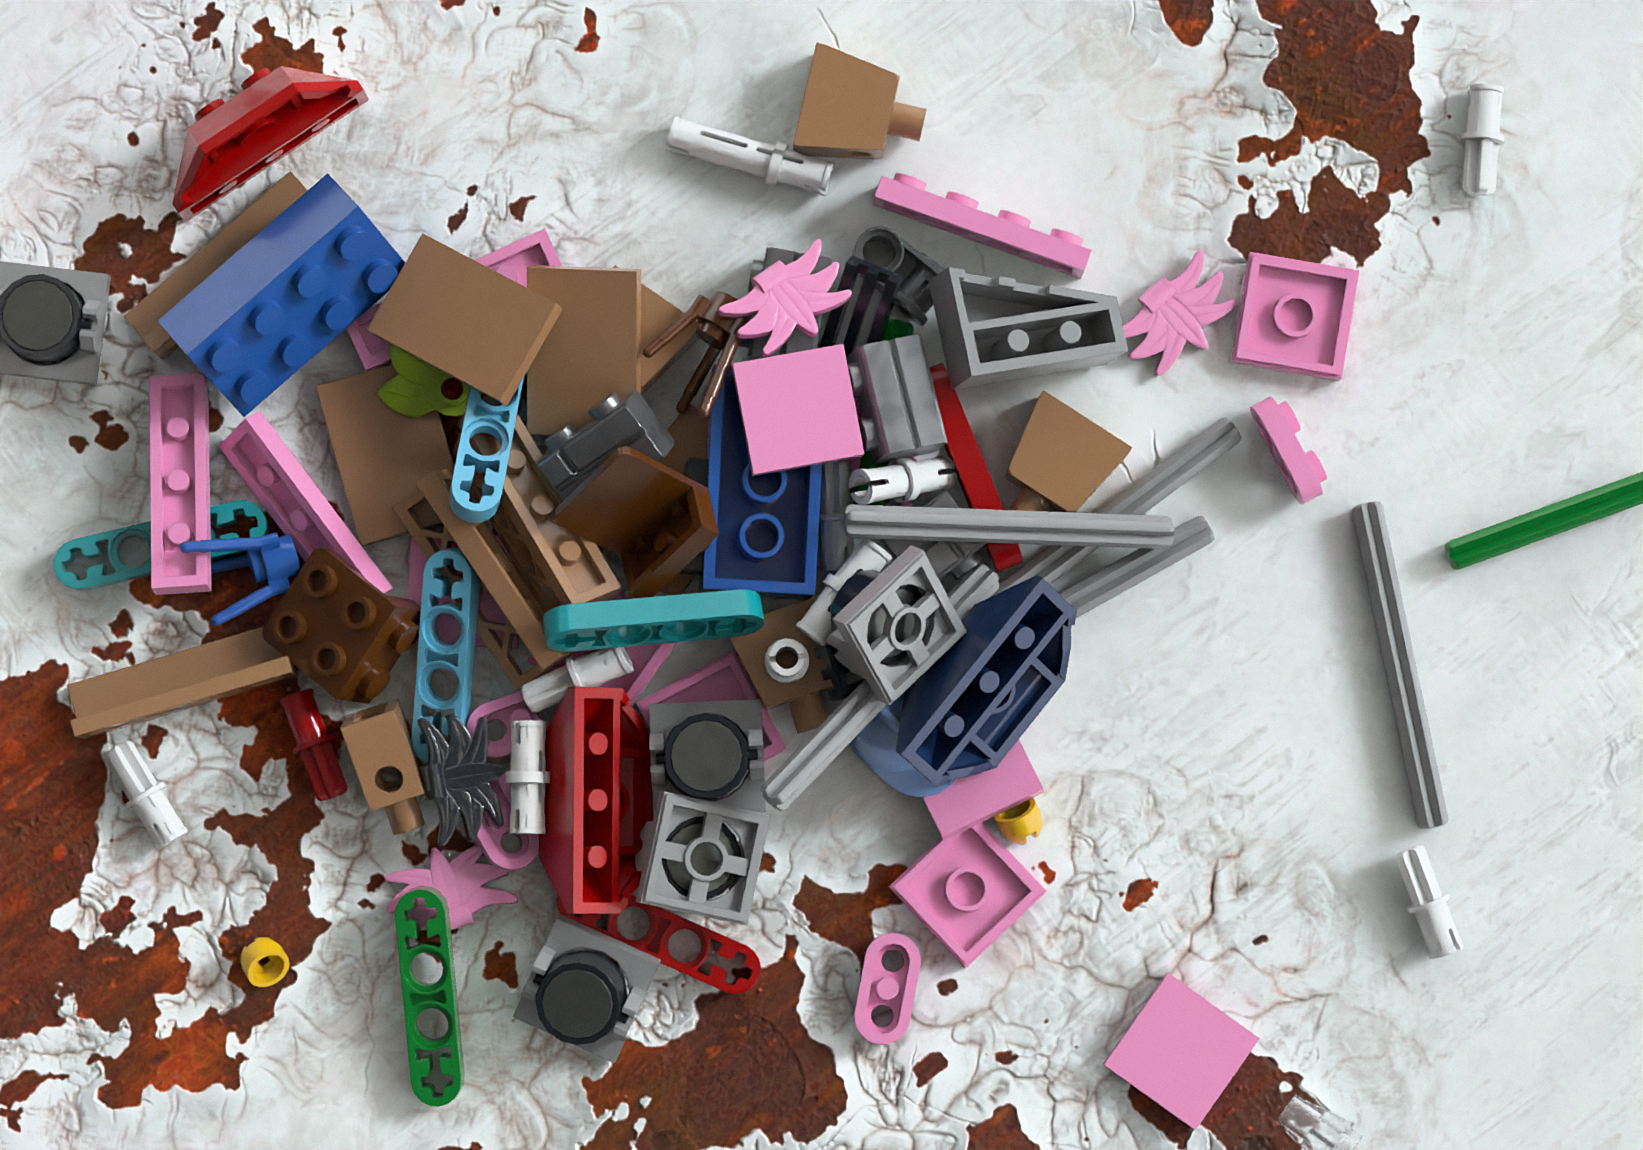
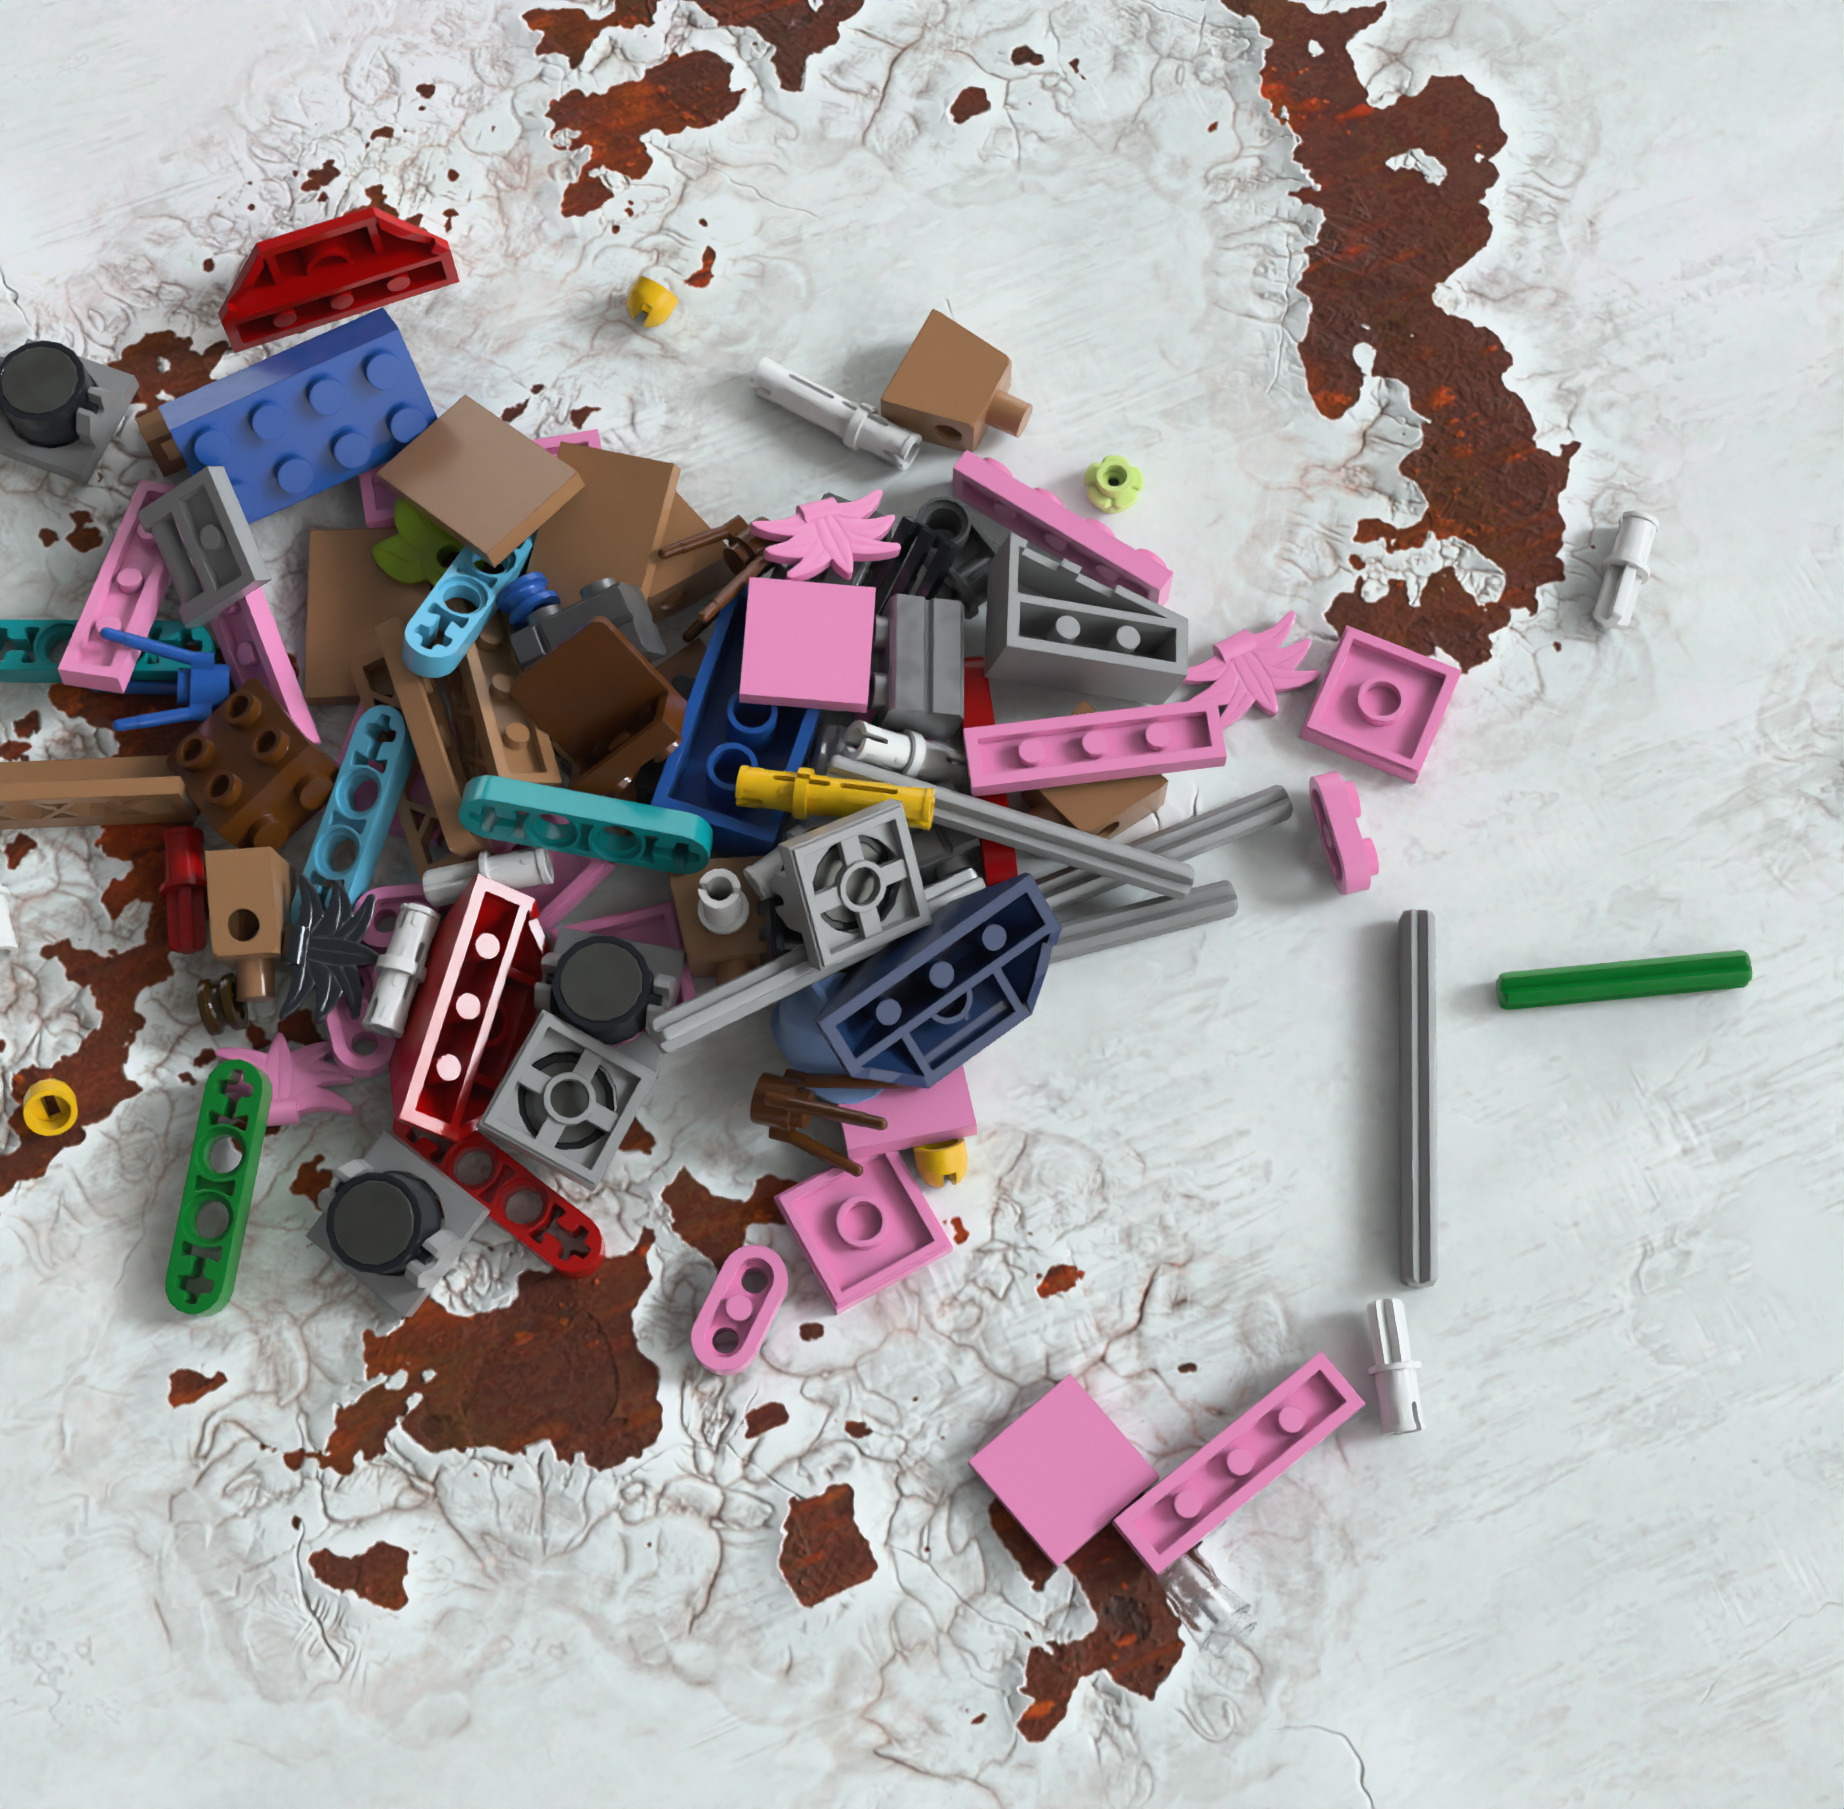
camera: 20 degrees right, 15 degrees down
none -> light grey plate [138,466,272,628]
none -> dark brown bush [196,973,248,1036]
none -> blue bush [496,572,561,631]
none -> yellow hinge [626,276,679,327]
none -> yellow pin [735,765,935,830]
none -> reddish brown plant [750,1068,902,1177]
none -> bright pink plate [963,698,1227,797]
none -> yellowish green plate [1084,455,1144,514]
none -> bright pink plate [1112,1351,1366,1578]

